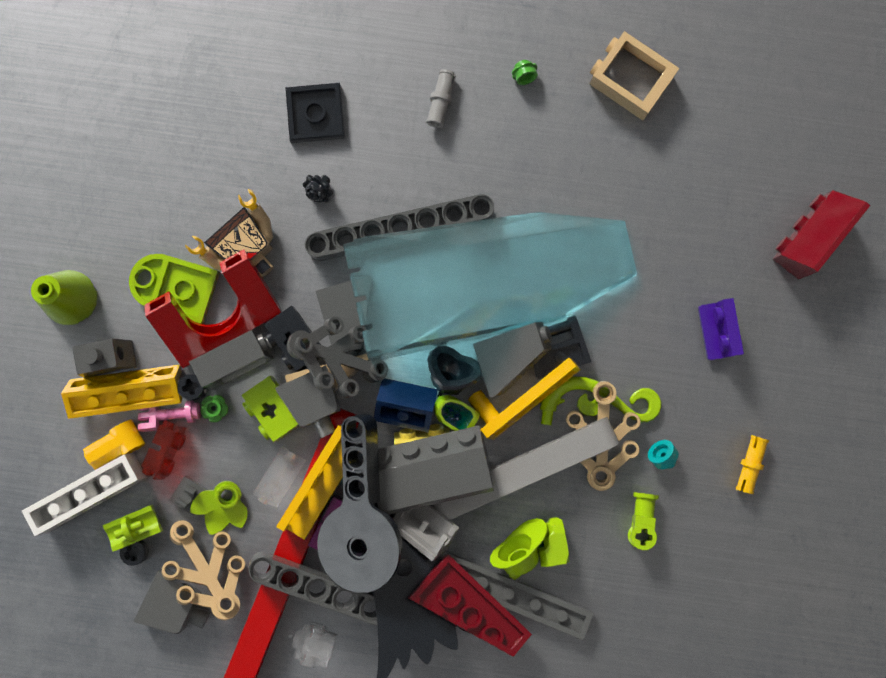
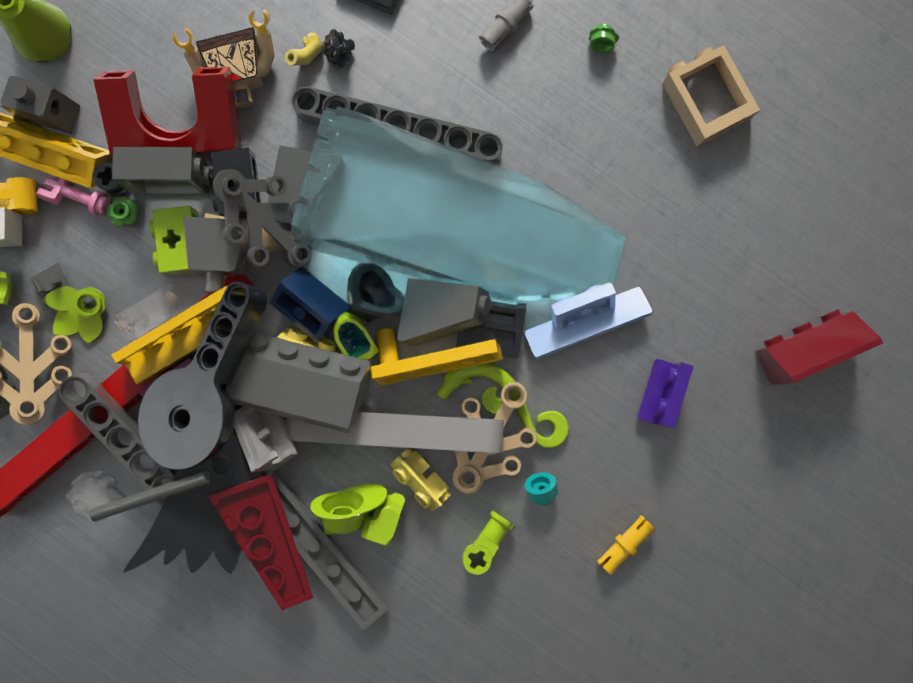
camera: 25 degrees right, 0 degrees up
lime tile [129,254,220,324] -> none
clear red hinge [142,420,186,480] -> none
none -> dark grey bar [89,471,211,521]
none -> light yellow arm [285,33,323,65]
none -> light yellow hinge [390,448,451,512]
none -> light blue bracket [524,282,652,359]

